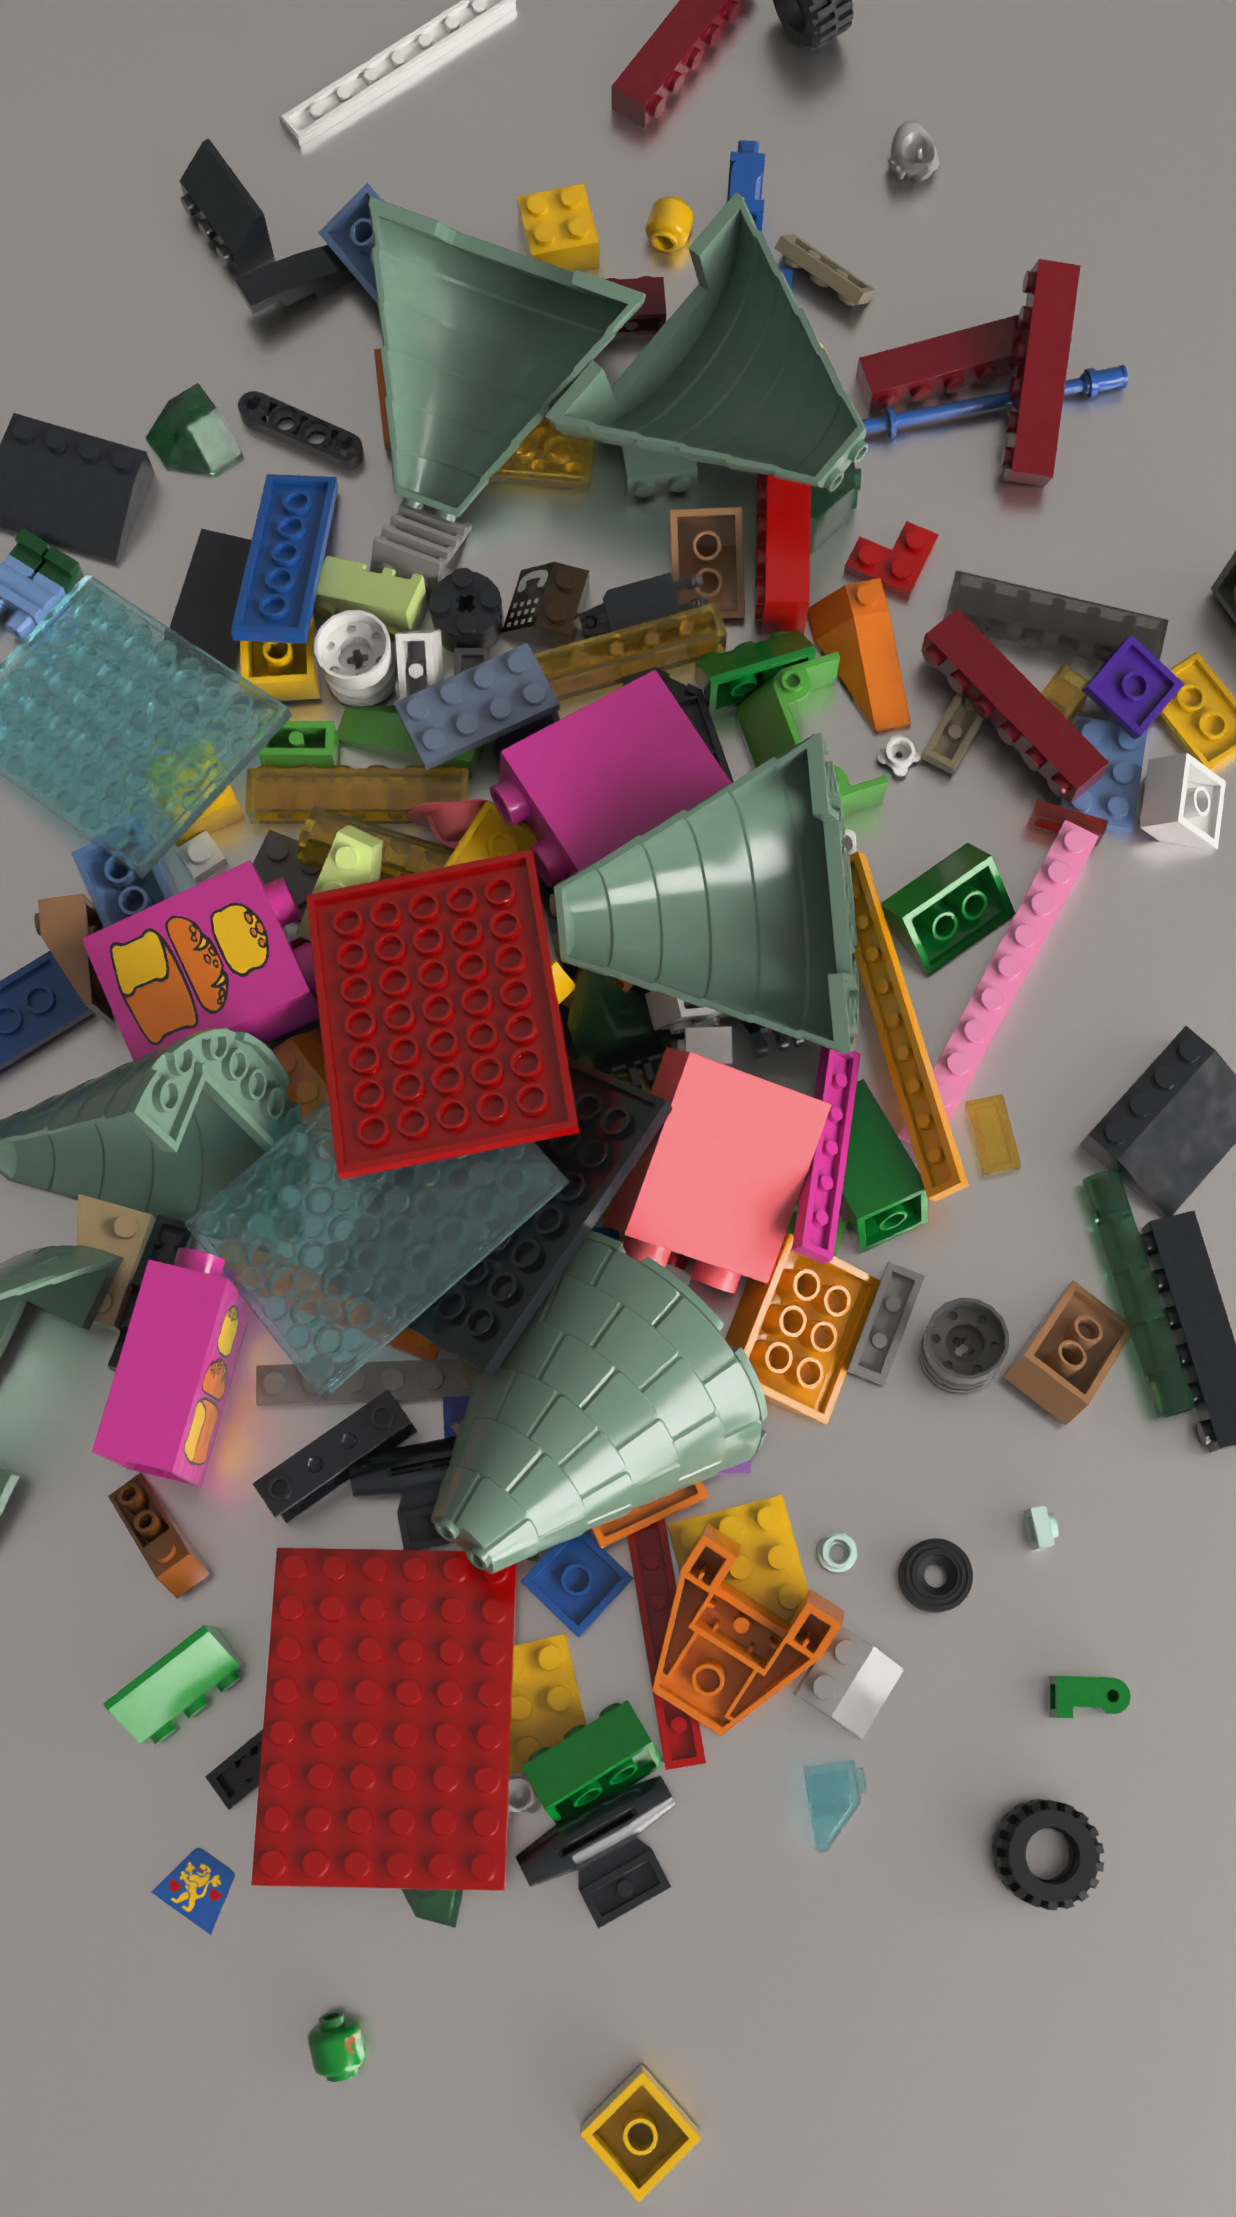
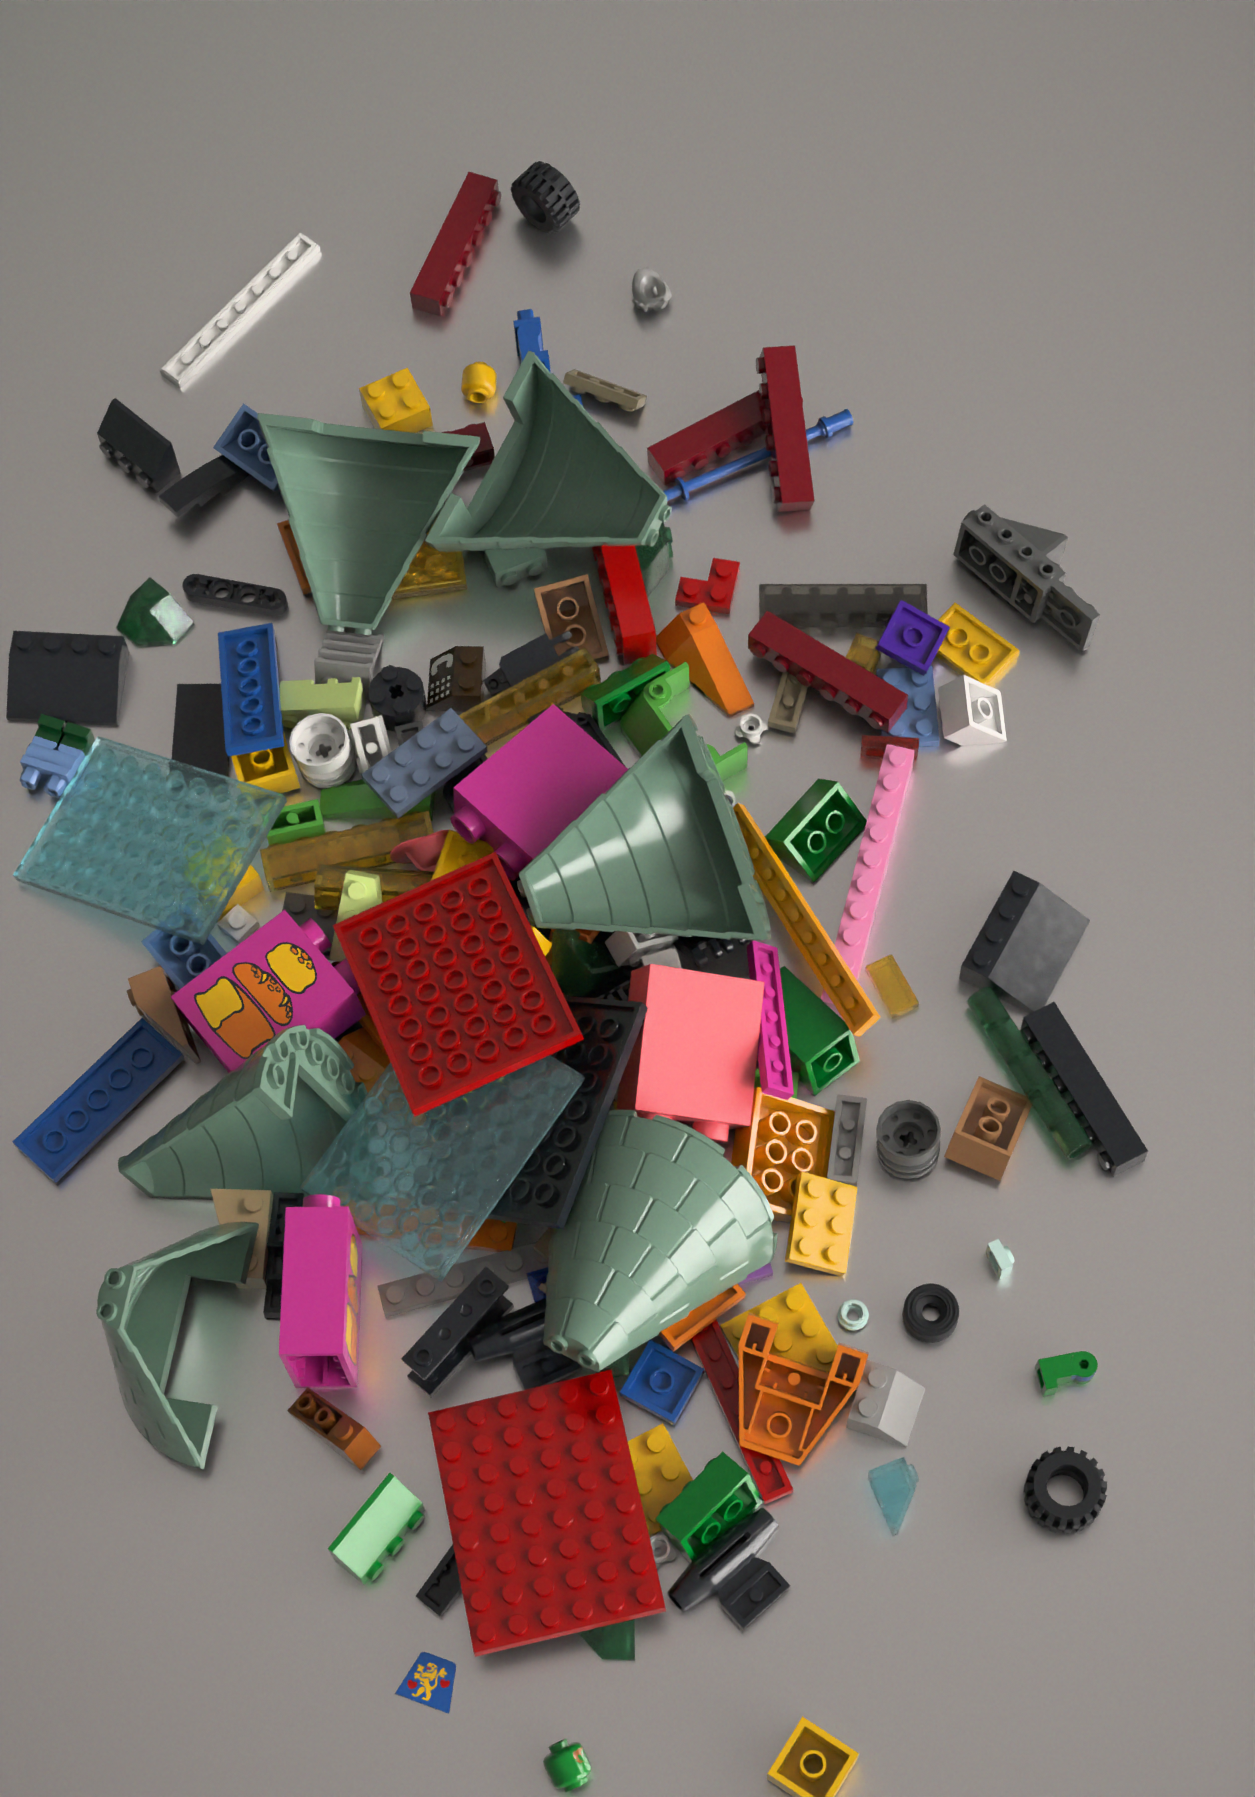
camera: 10 degrees left, 10 degrees down
none -> yellow plate [785,1172,857,1276]

